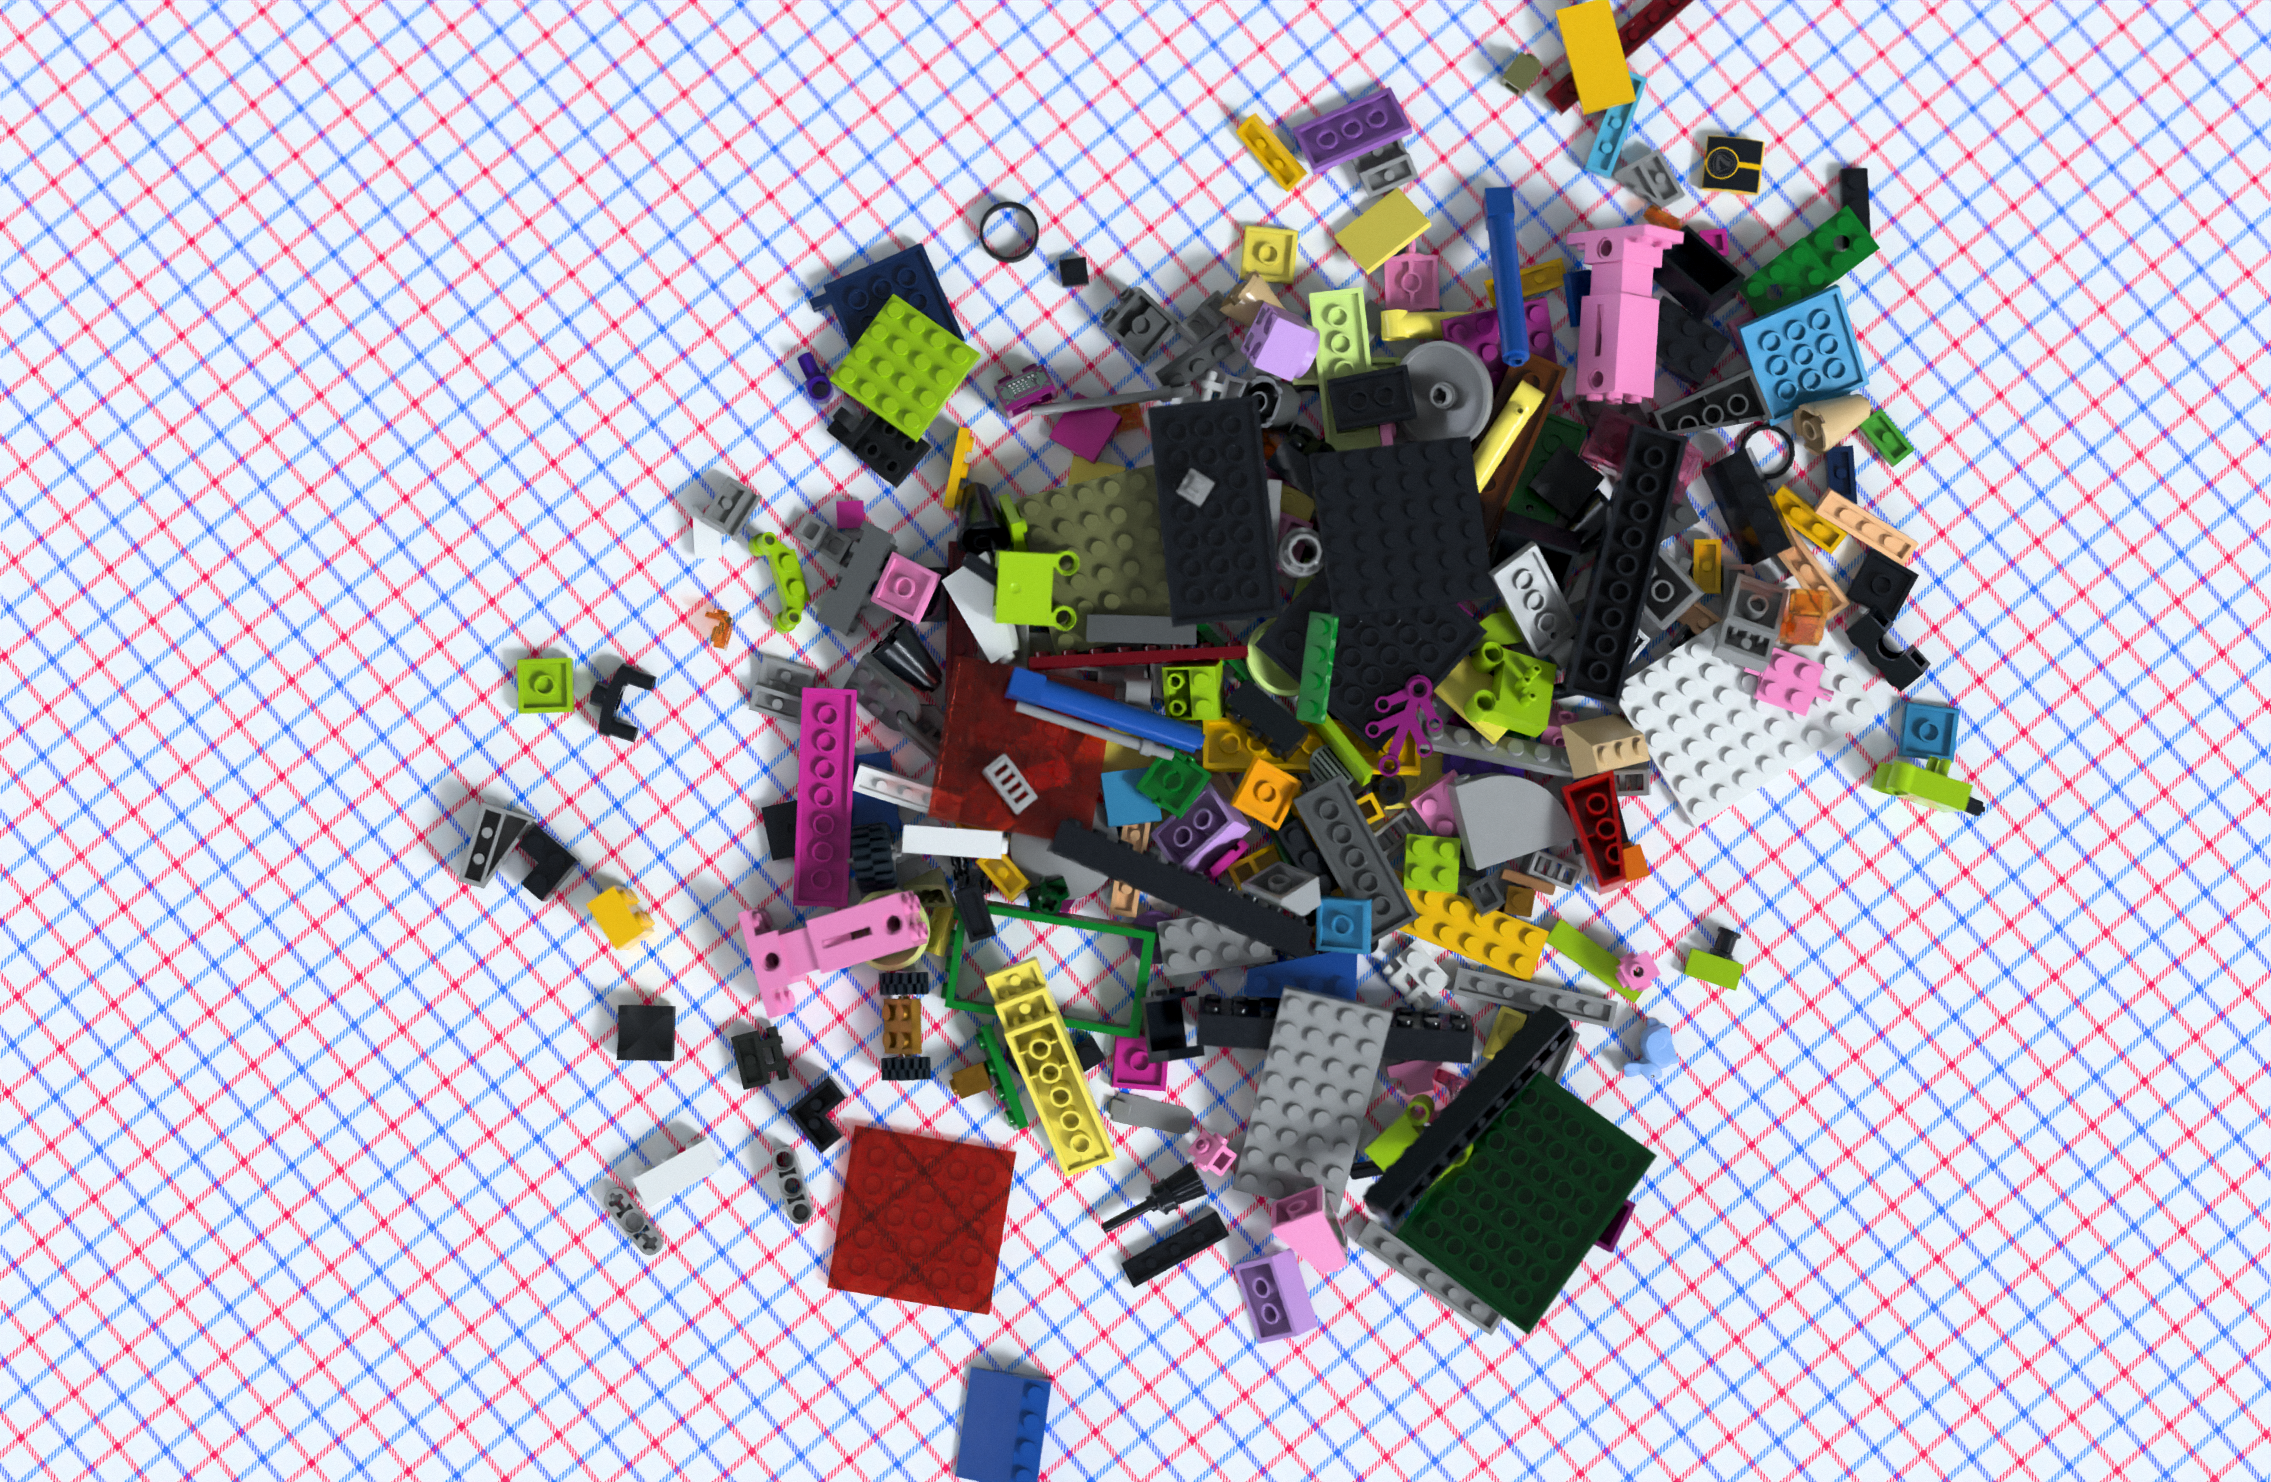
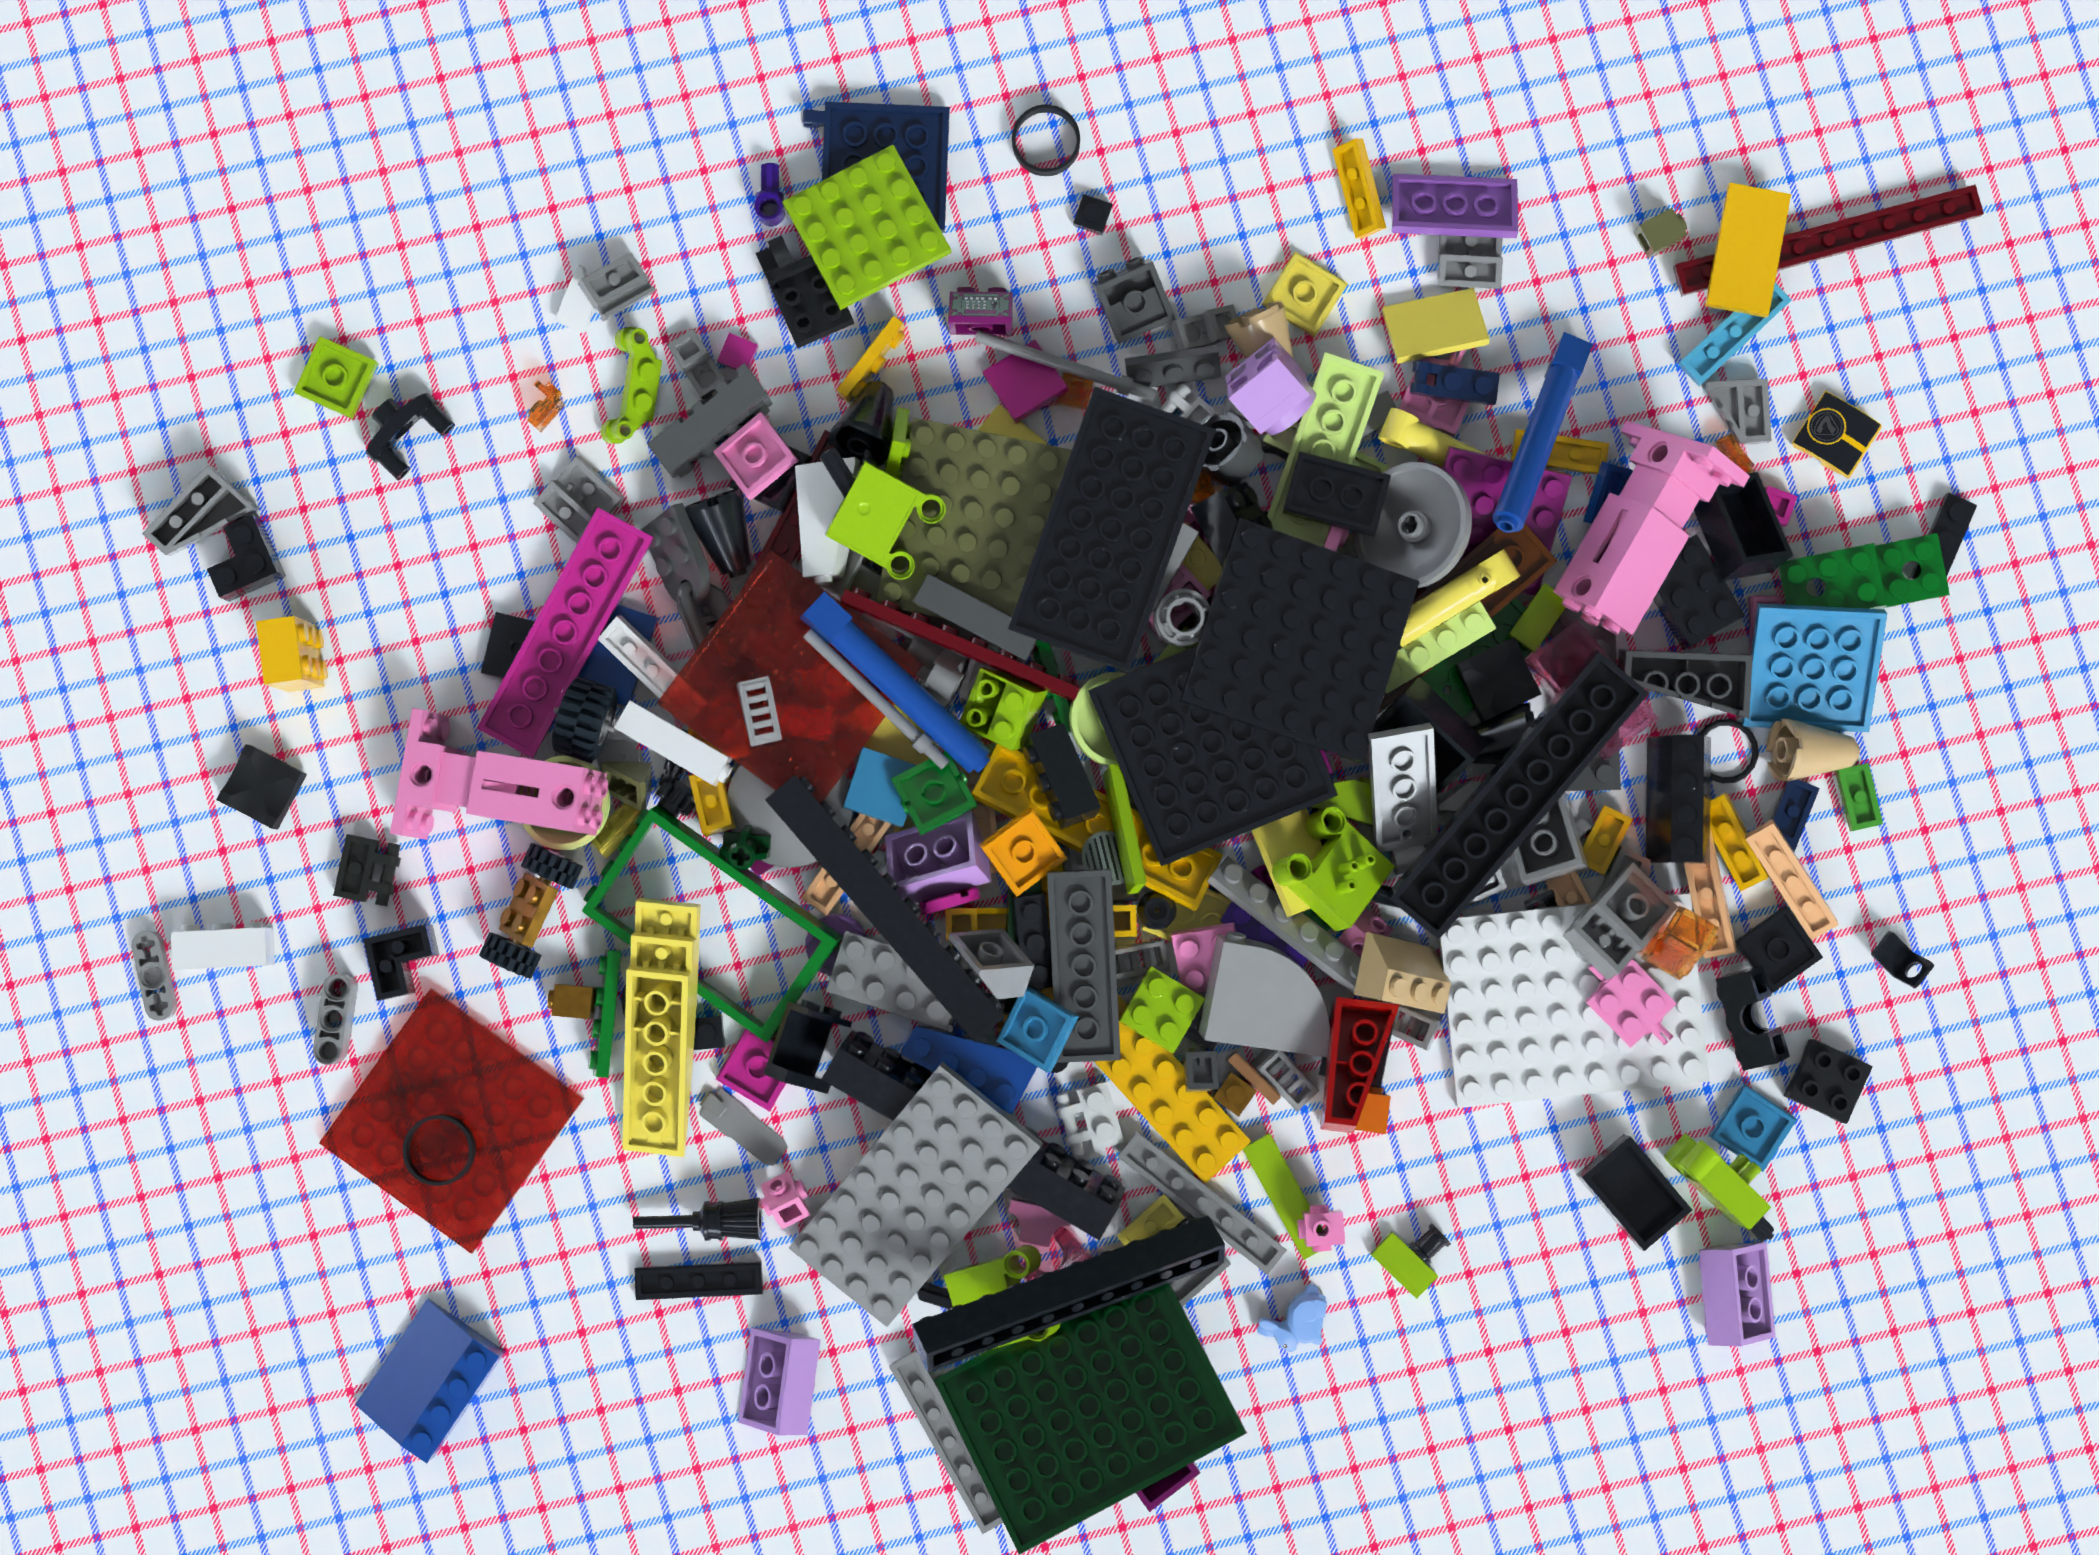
camera: 30 degrees right, 0 degrees up
black tile [953,882,997,944] -> none
light grey tile [1177,469,1215,507] -> none
bright pink slope [1271,1184,1348,1274] -> none
green plate [1296,611,1339,724] -> none
magenta plant [1365,675,1443,777] -> none
none -> black tyre [403,1114,476,1186]
none -> yellowish green plate [1385,601,1496,693]
none -> dark blue plate [1410,361,1500,406]
none -> lime tile [1508,583,1566,653]
none -> black piece [1576,1134,1692,1251]
none -> lavender slope [1699,1242,1776,1347]
none -> black brick [1783,1039,1873,1124]
none -> black bracket [1871,931,1935,989]

